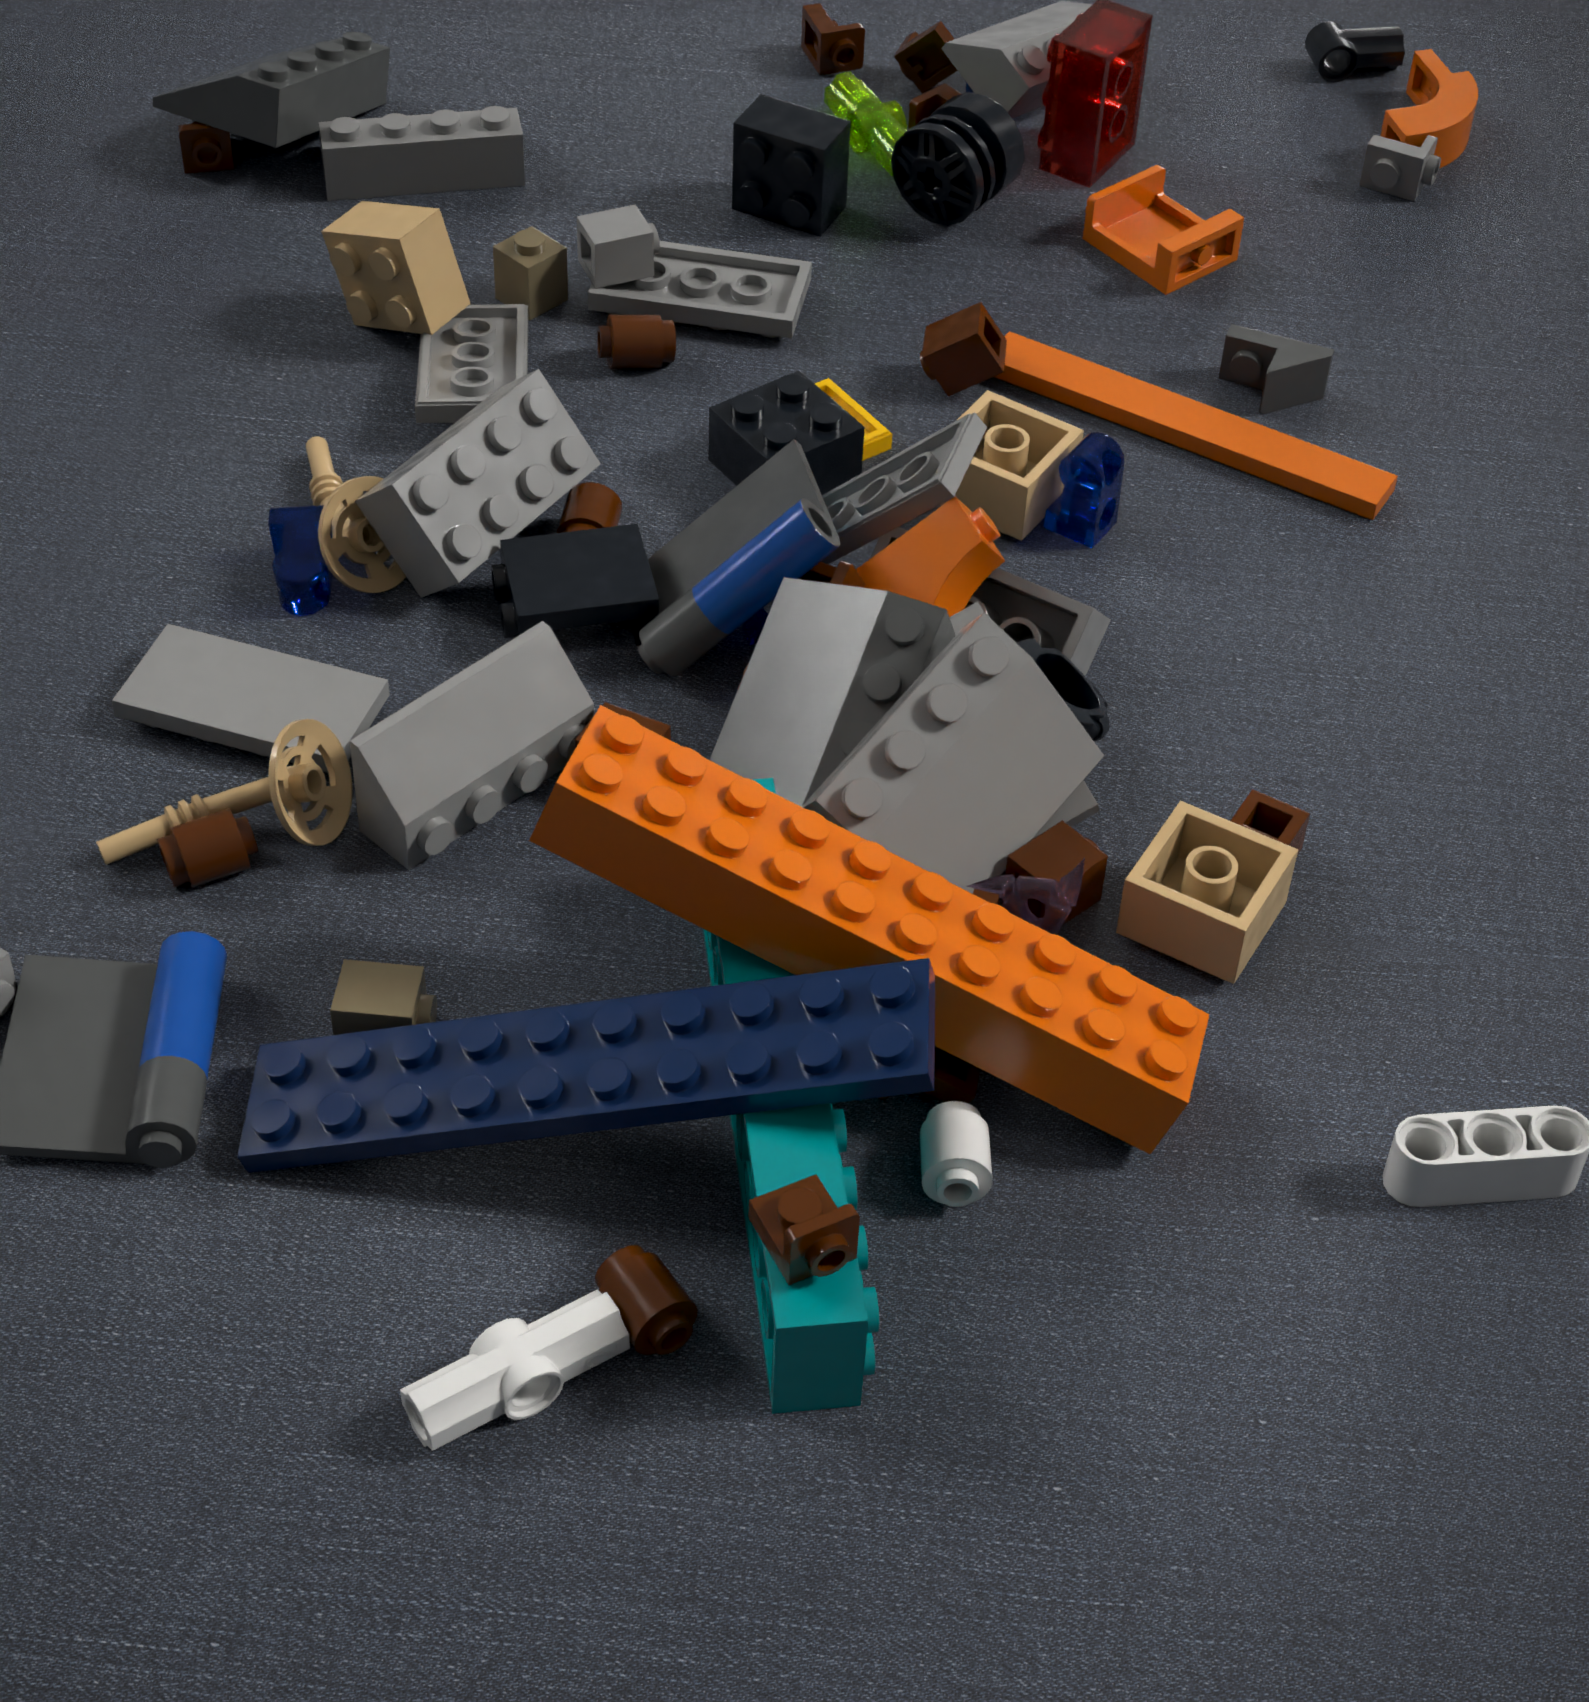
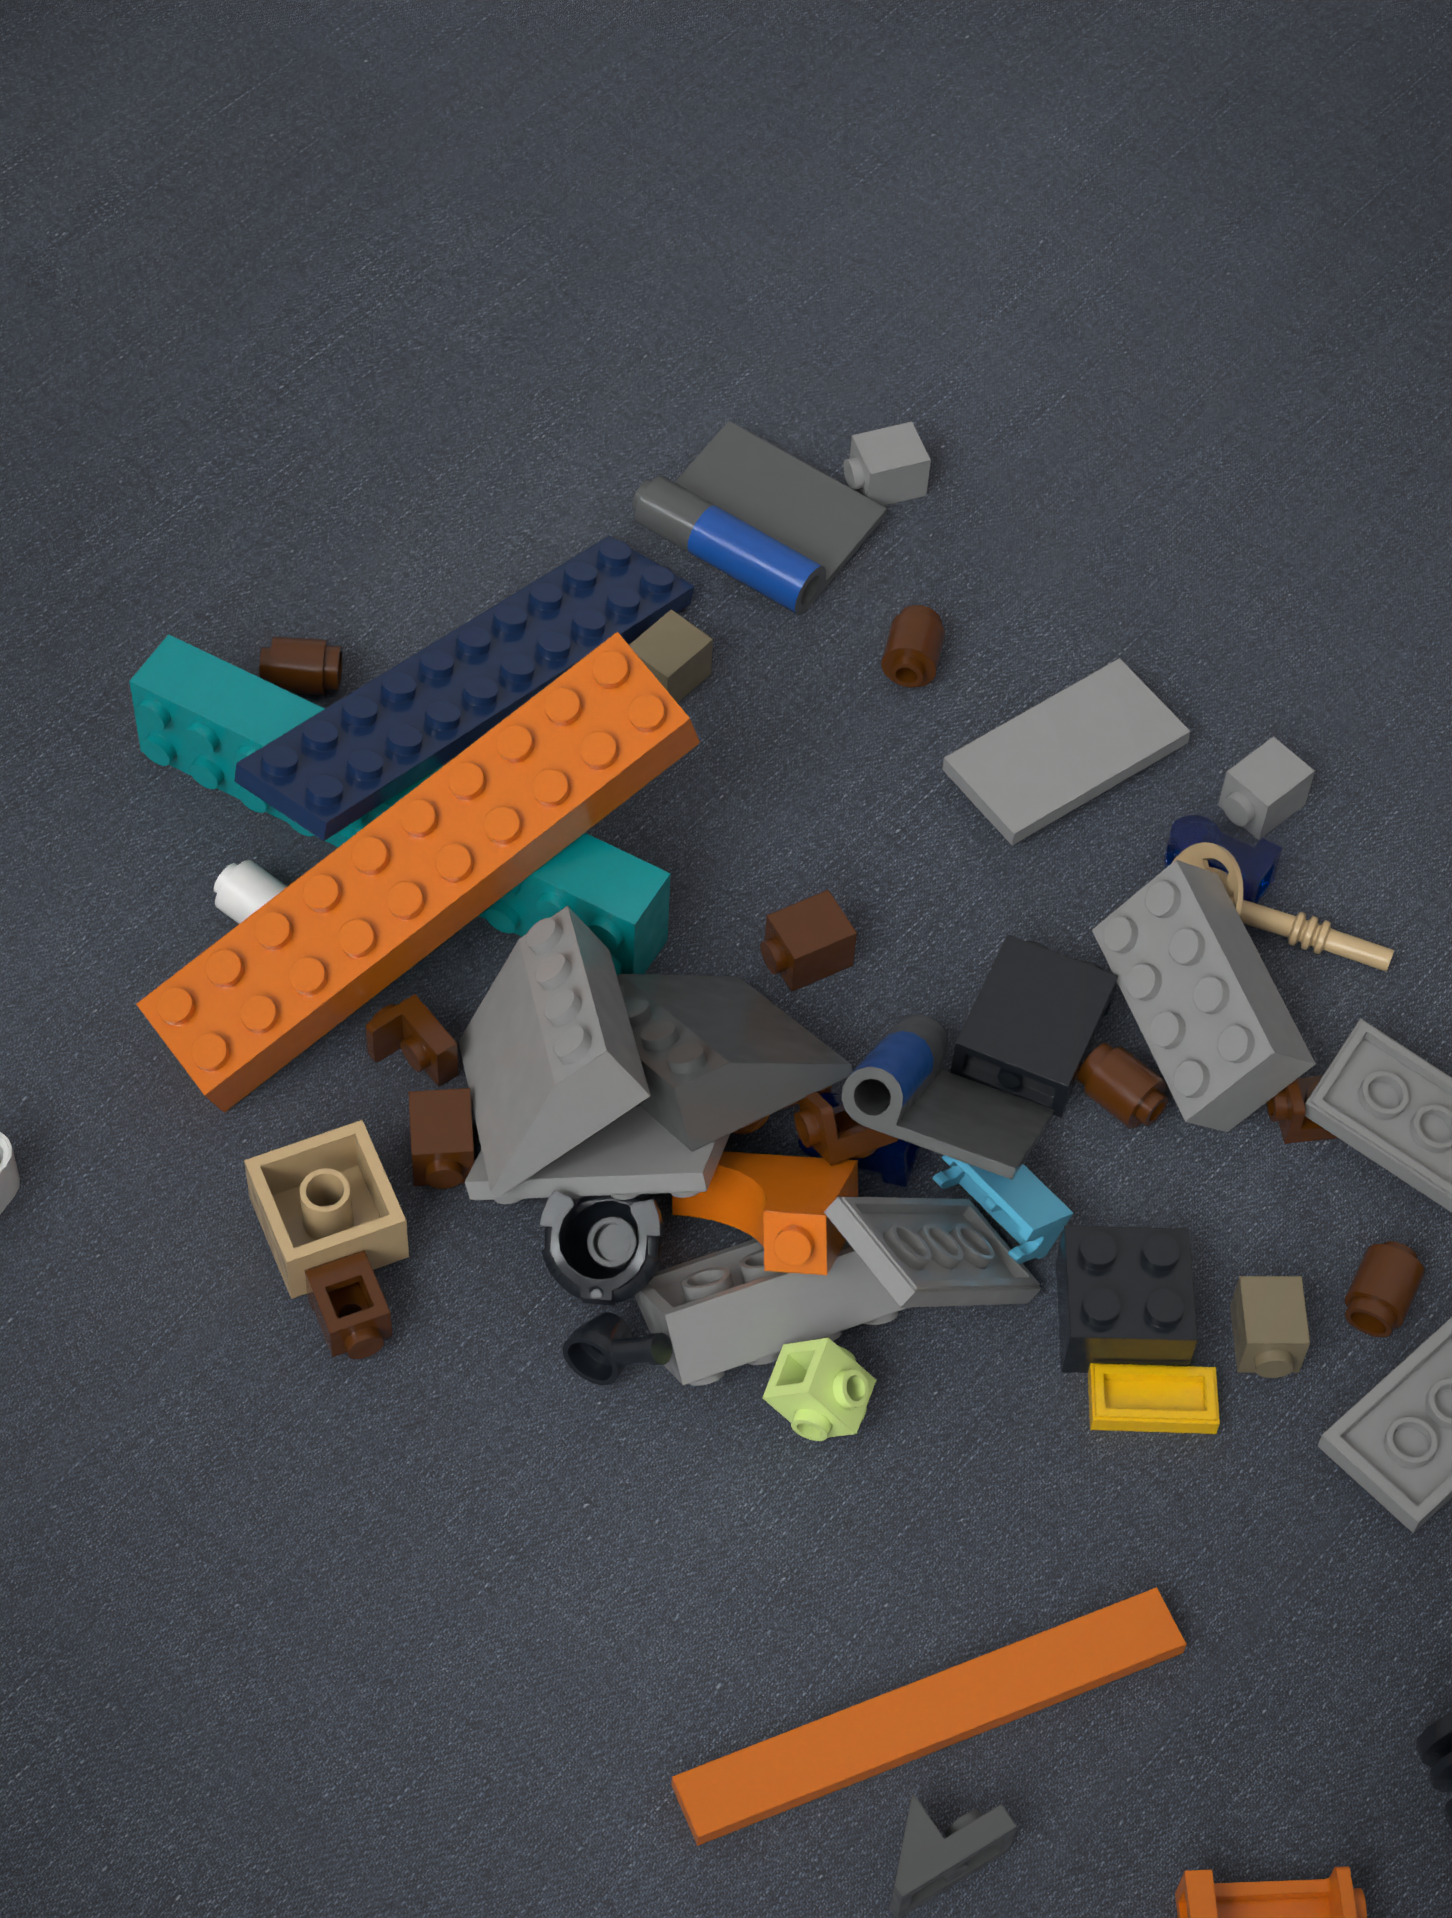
camera: 125 degrees right, 10 degrees up
tan dish [96,719,352,865] -> none
light grey slope [350,621,594,870] -> none
white piece [400,1290,630,1451] -> none
reddish brown bracket [748,1174,860,1285] -> none
reddish brown brick [920,302,1007,396] -> none
tan brick [940,390,1084,541] -> none
piece [967,857,1085,935] -> none
clear blue leg [1044,432,1125,549] -> none
none -> black bar [563,1312,672,1385]
none -> yellowish green brick [762,1338,876,1441]
none -> light grey brick [1218,736,1315,840]
none -> dark tan brick [1230,1276,1310,1378]

